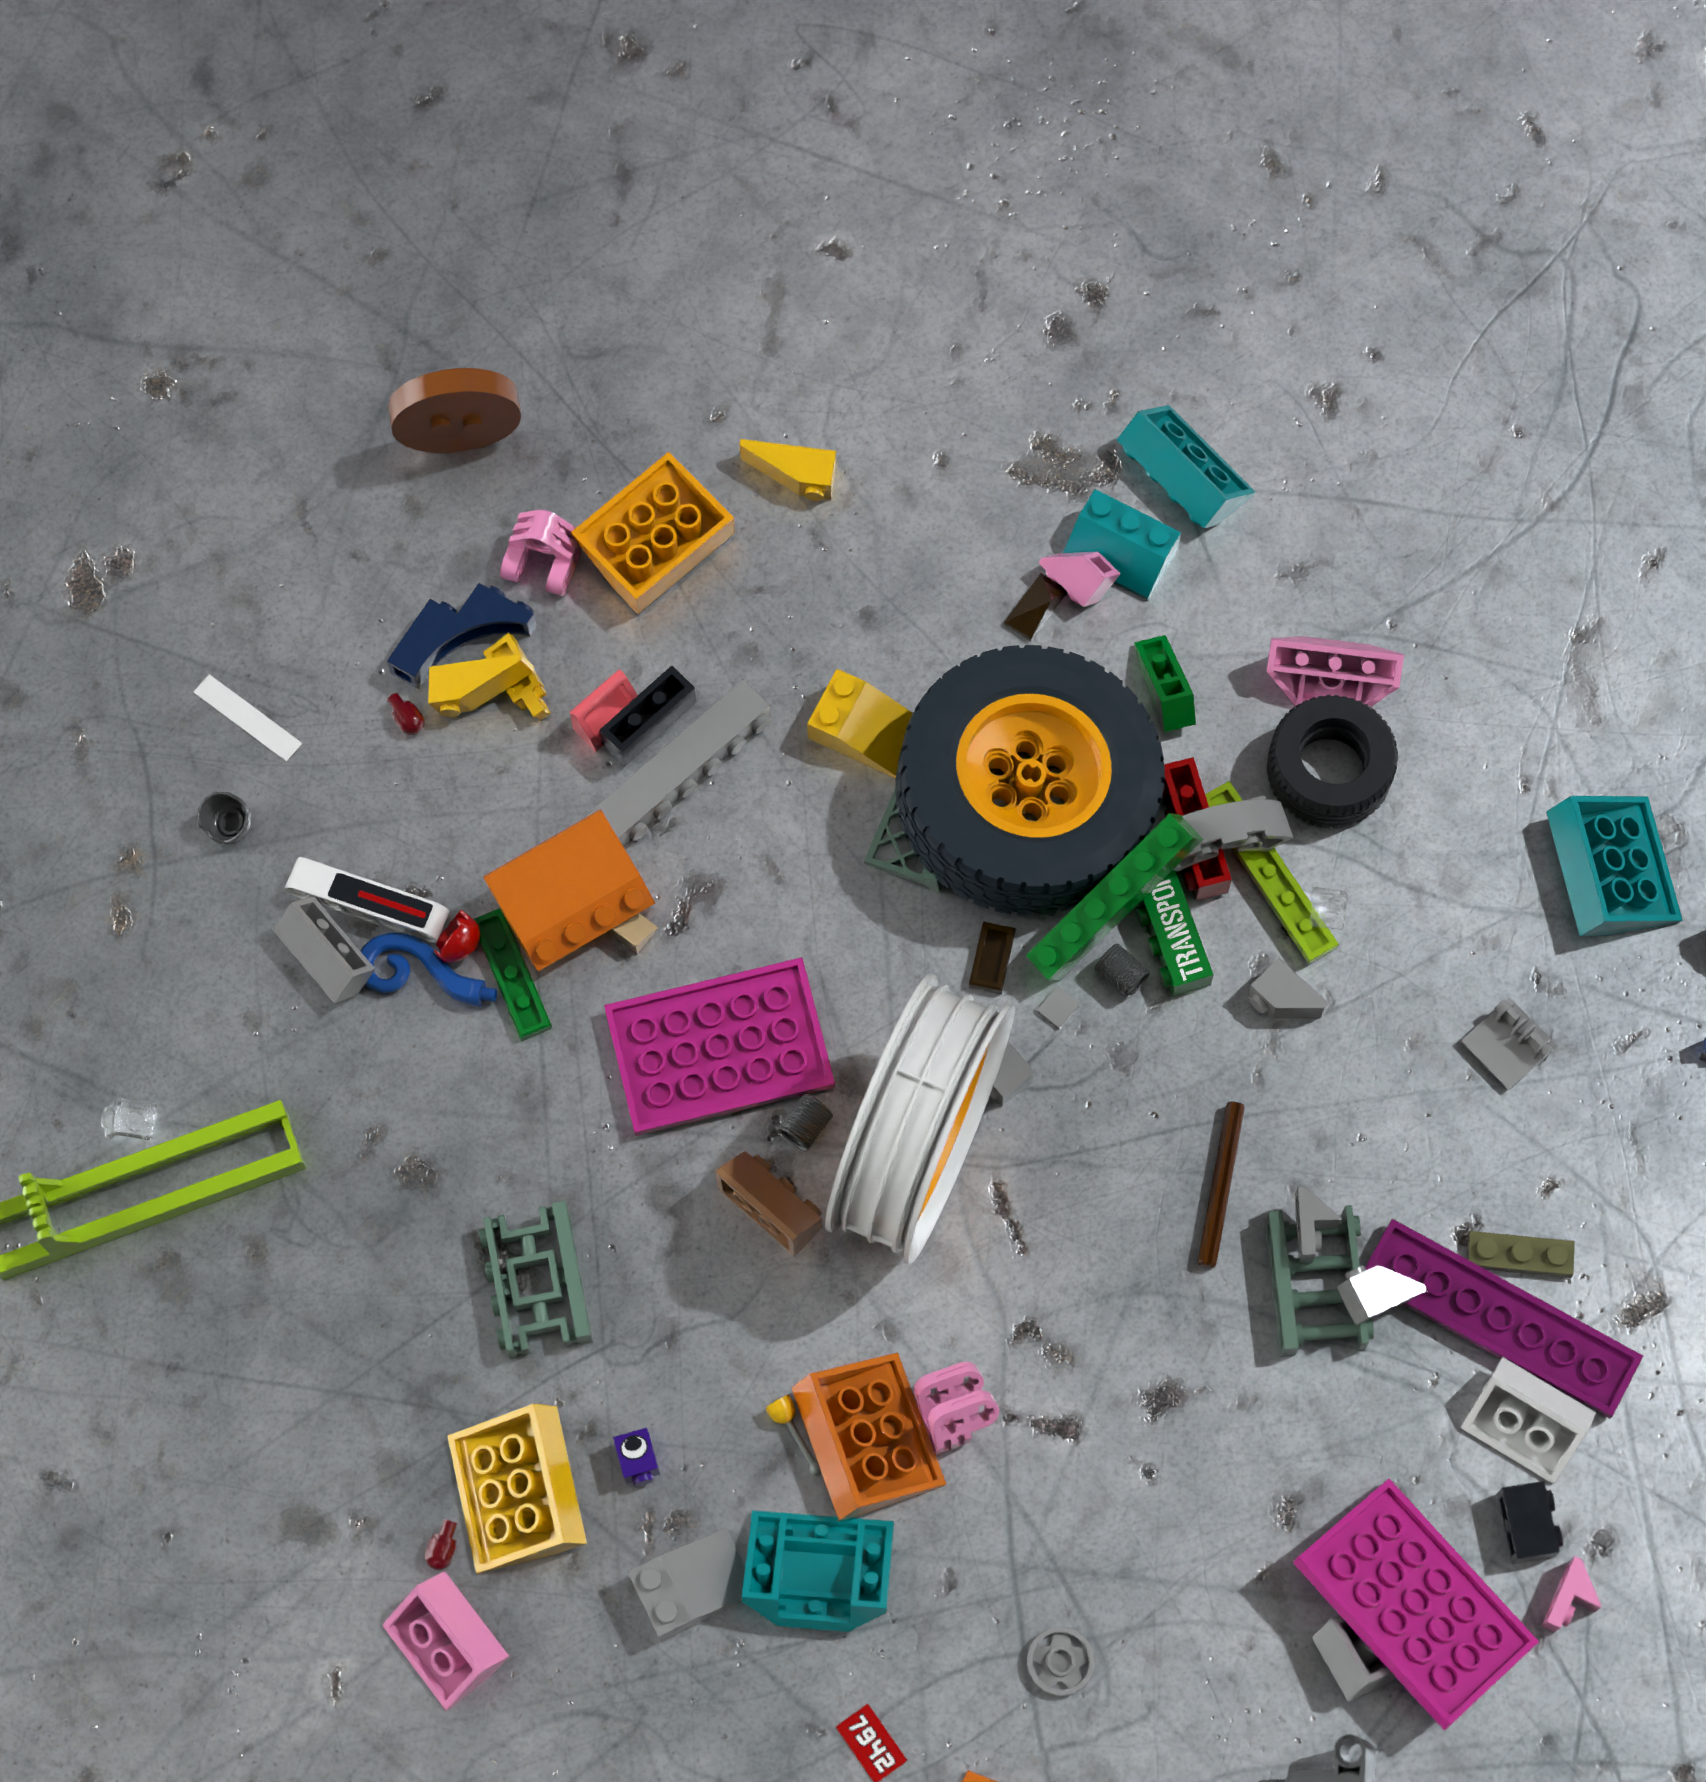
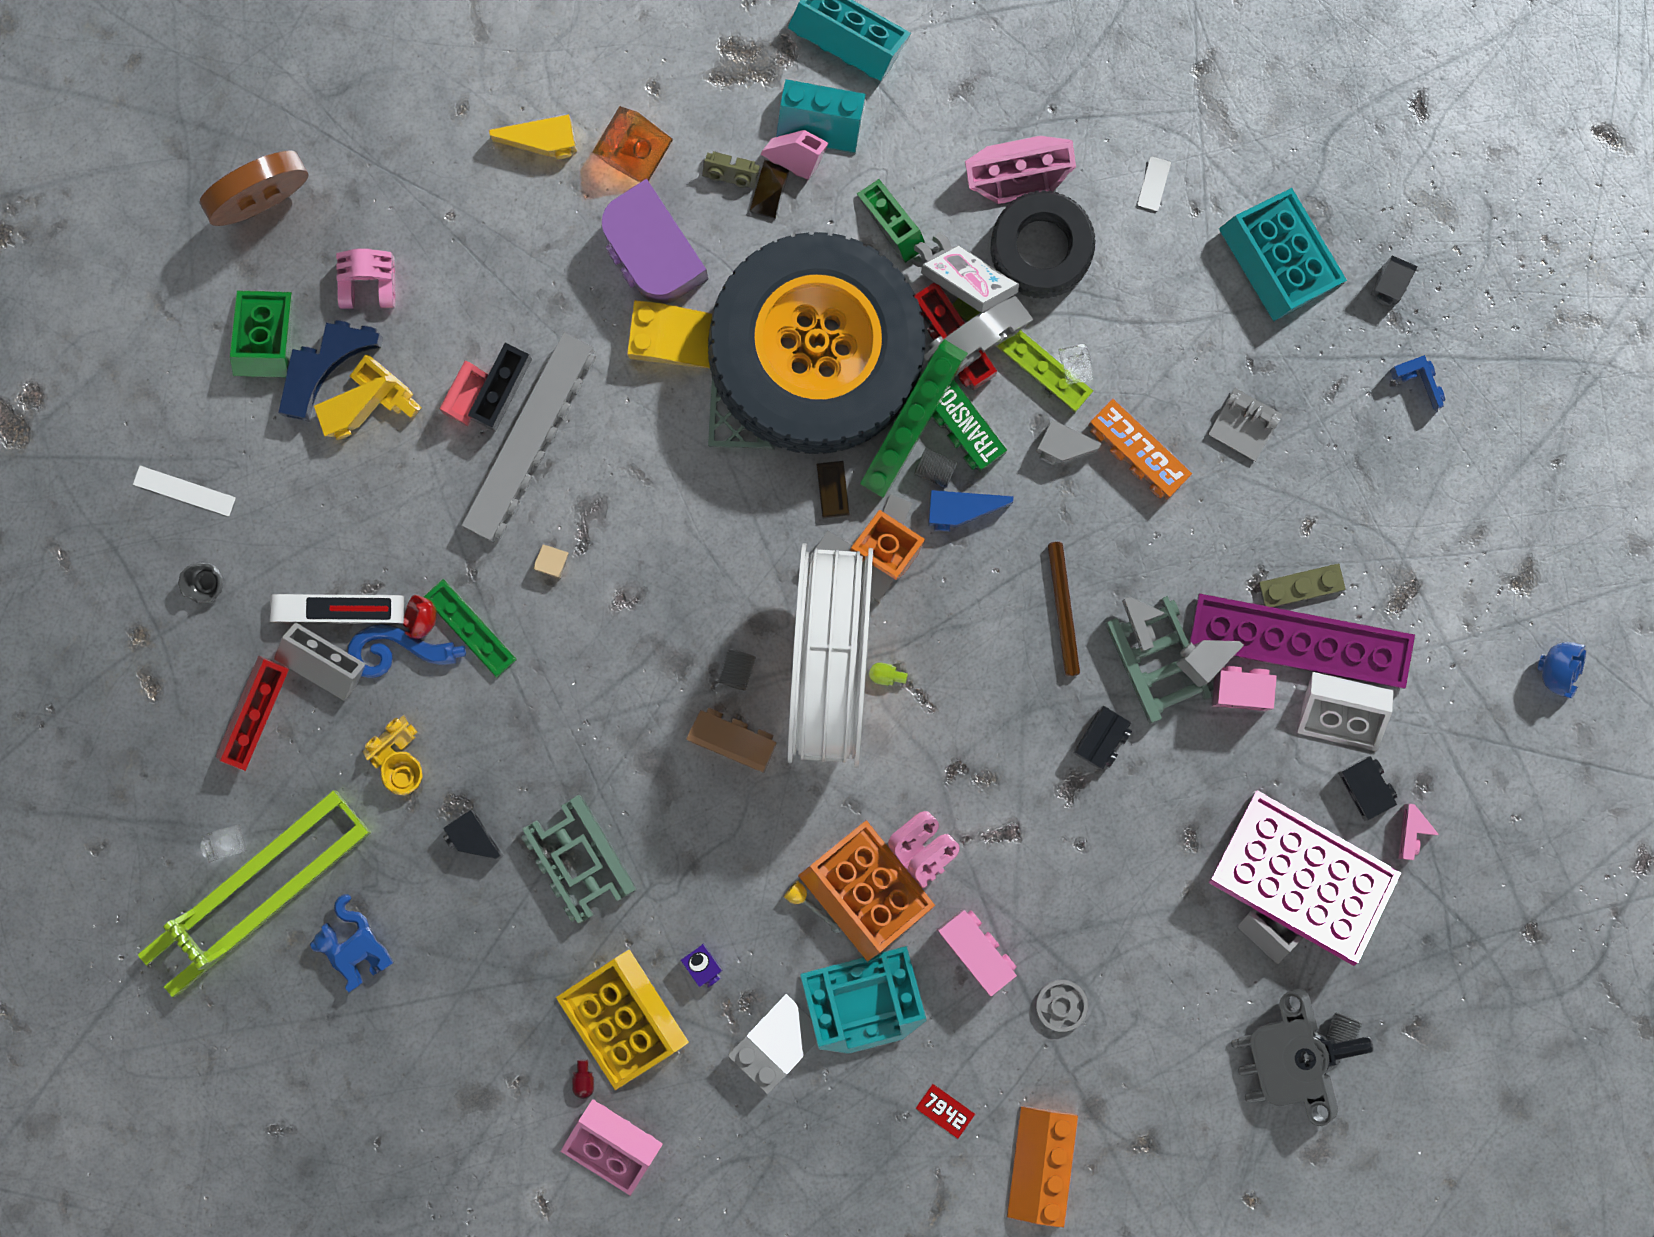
camera: 20 degrees left, 15 degrees up
dark red cylinder [387,693,425,735] -> none
orange slope [483,809,656,971] -> none
light orange slope [571,451,735,614] -> none
dark pink plate [604,957,835,1136] -> none
none -> red brick [215,656,289,771]
none -> green slope [230,291,292,377]
none -> blue animal [310,894,394,993]
none -> yellow hinge [362,715,418,768]
none -> yellow hair [381,752,423,795]
none -> black slope [443,810,503,859]
none -> clear orange slope [592,106,673,183]
none -> medium lavender brick [602,178,708,304]
none -> olive hinge [702,151,760,189]
none -> orange slope [850,510,925,580]
none -> lime cylinder [869,662,908,686]
none -> tile [912,232,1019,313]
none -> blue slope [928,490,1014,532]
none -> bright pink brick [937,909,1017,996]
none -> black brick [1073,706,1132,770]
none -> orange brick [1088,399,1192,500]
none -> white sticker [1138,157,1171,211]
none -> bright pink brick [1212,666,1277,711]

